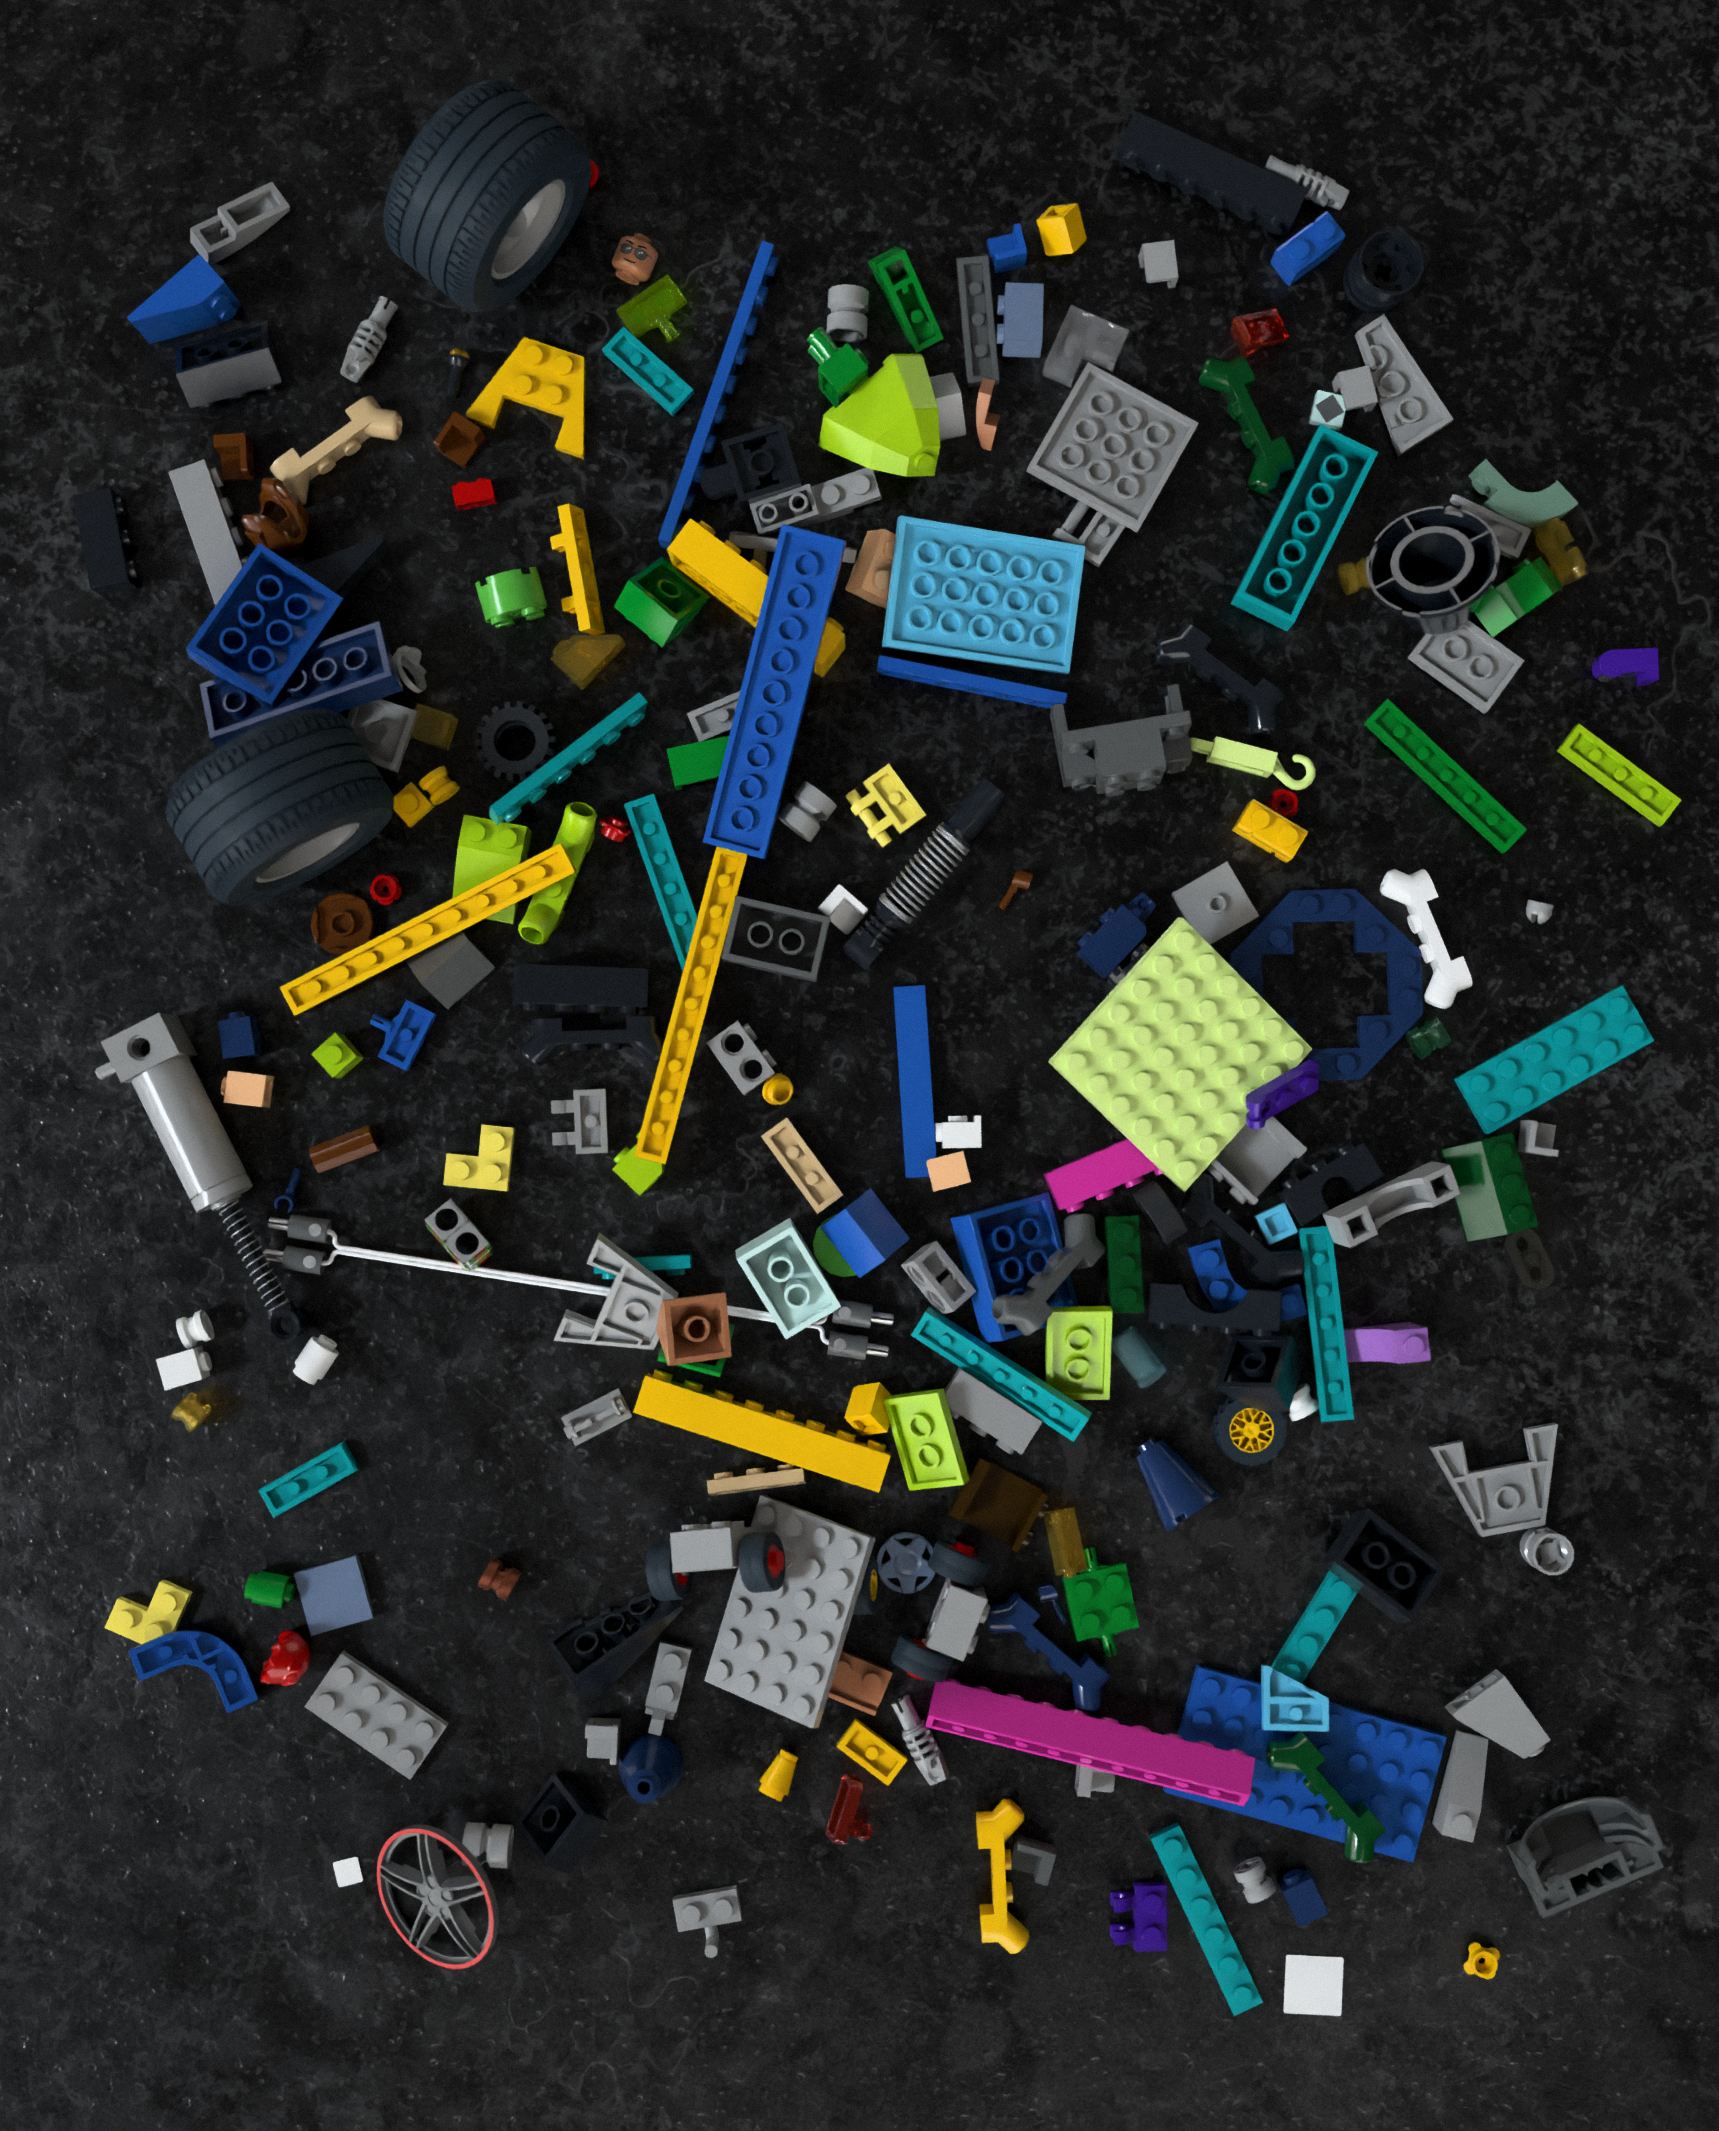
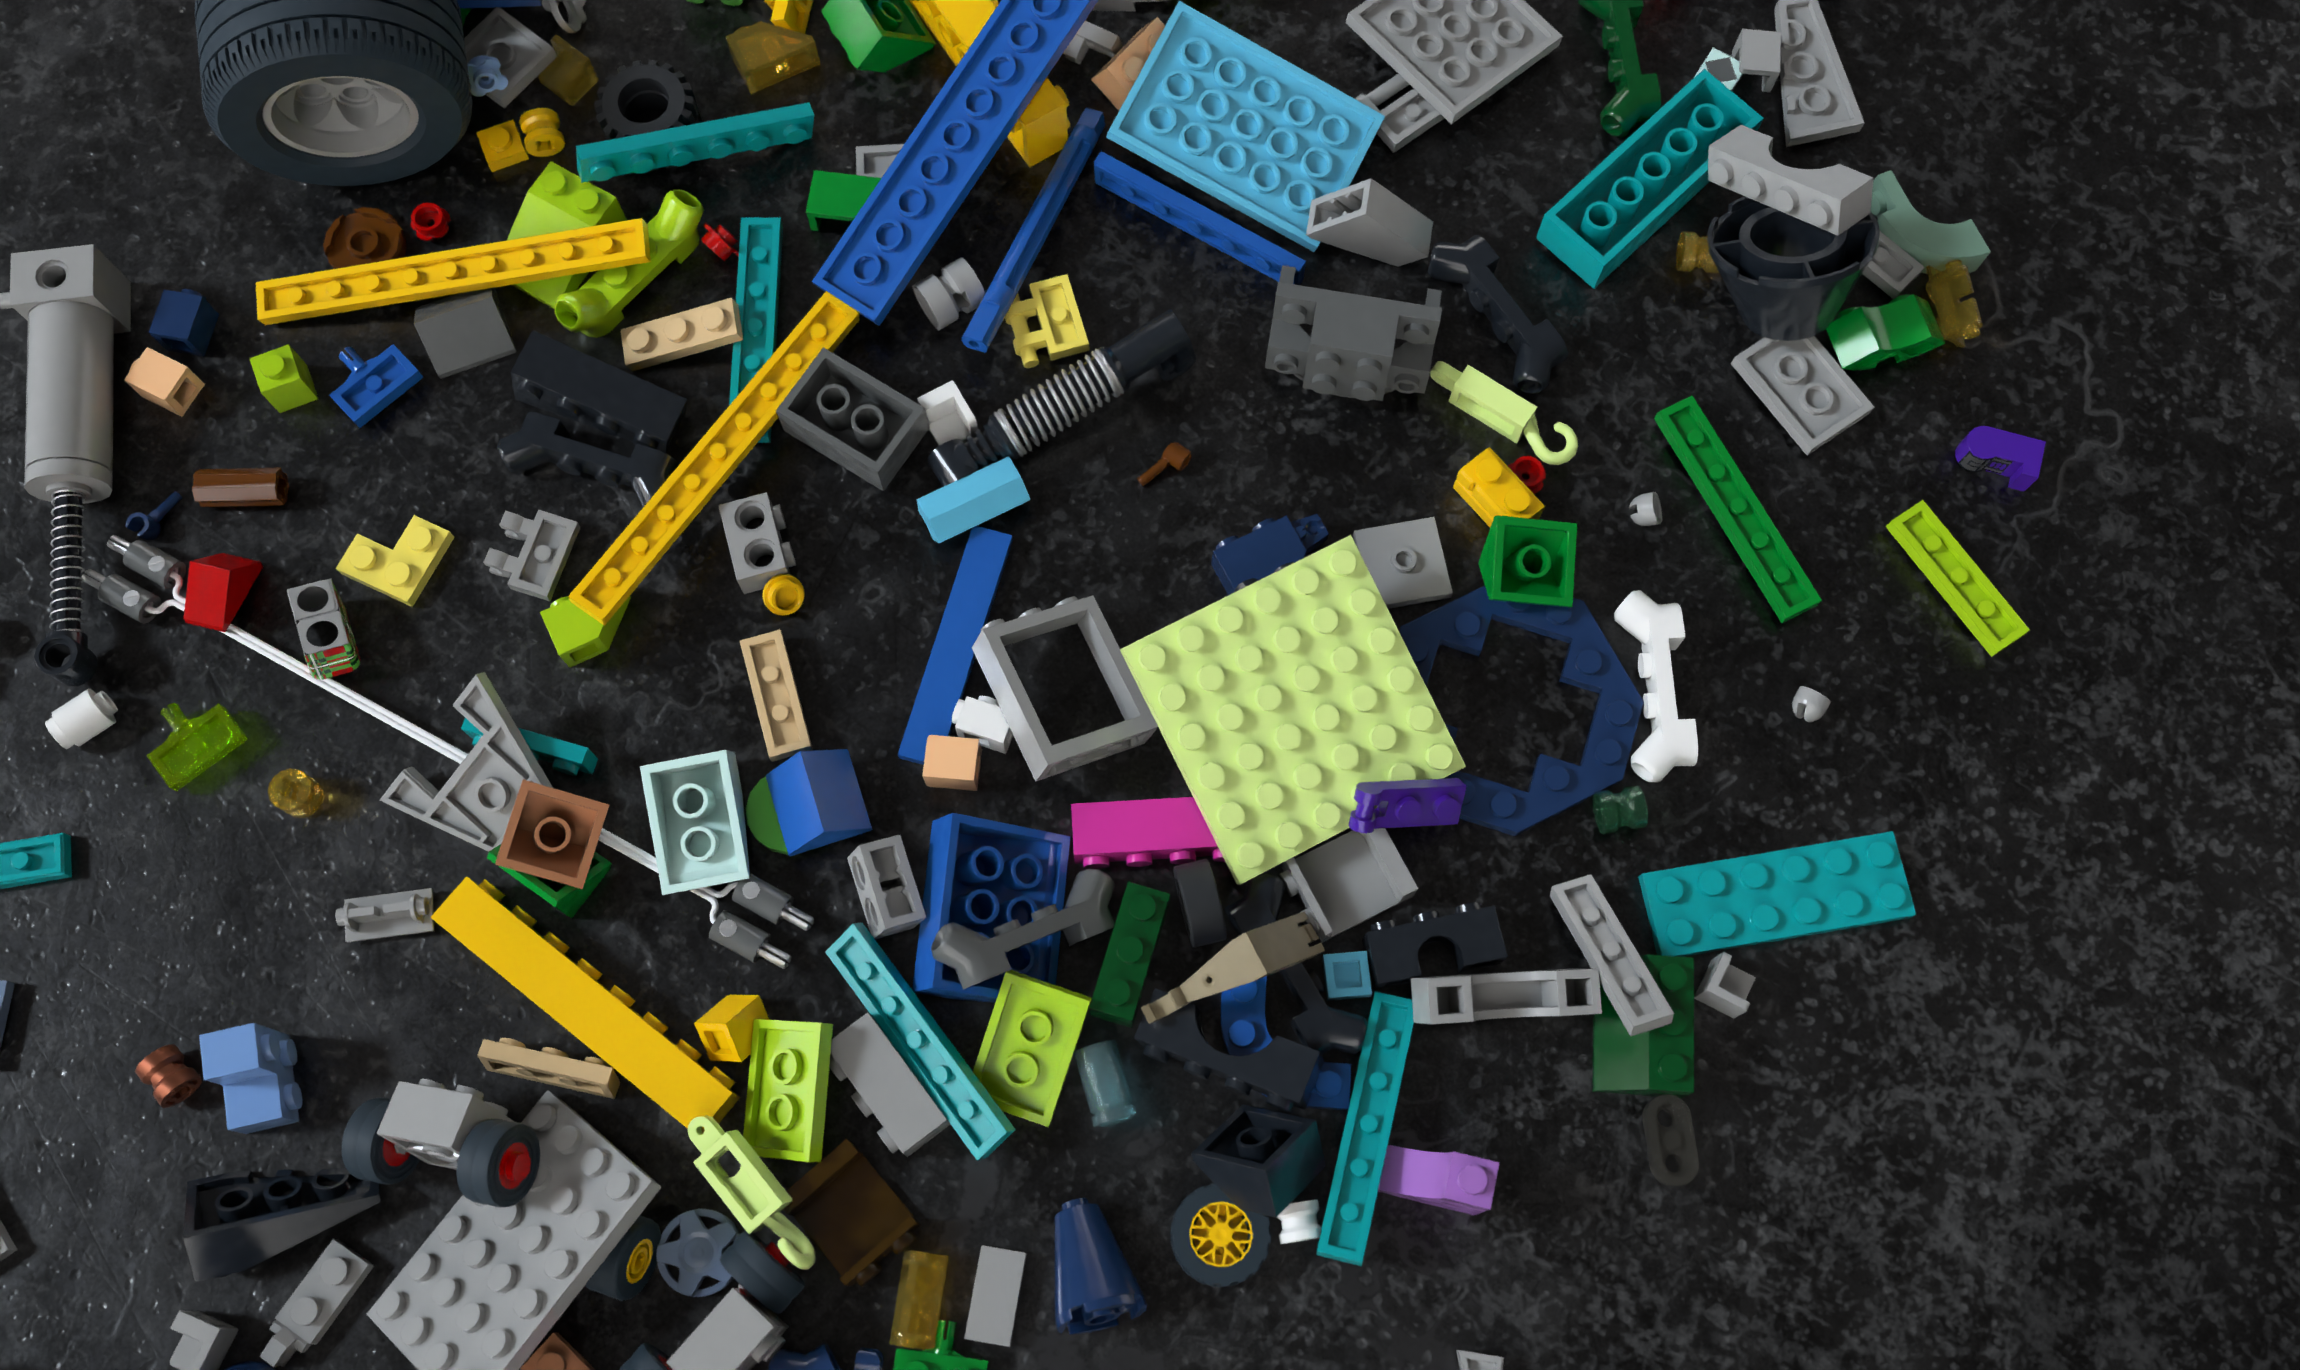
camera: 20 degrees right, 15 degrees down
none -> clear neon green plate [146,703,248,792]
none -> red slope [184,553,263,632]
none -> medium blue brick [199,1023,302,1134]
none -> clear yellow wheel [268,768,324,818]
none -> light blue plate [467,55,508,97]
none -> tan plate [621,298,743,372]
none -> yellowish green piece [688,1116,816,1270]
none -> medium azure piece [917,456,1031,543]
none -> blue piece [962,108,1105,353]
none -> light grey tile [964,1245,1027,1347]
none -> light grey window [972,595,1158,782]
none -> dark tan hinge [1141,911,1325,1024]
none -> light grey slope [1306,178,1433,267]
none -> green slope [1478,515,1577,608]
none -> light grey plate [1550,874,1674,1036]
none -> light grey hinge [1629,492,1662,526]
none -> light grey arch [1708,125,1873,236]

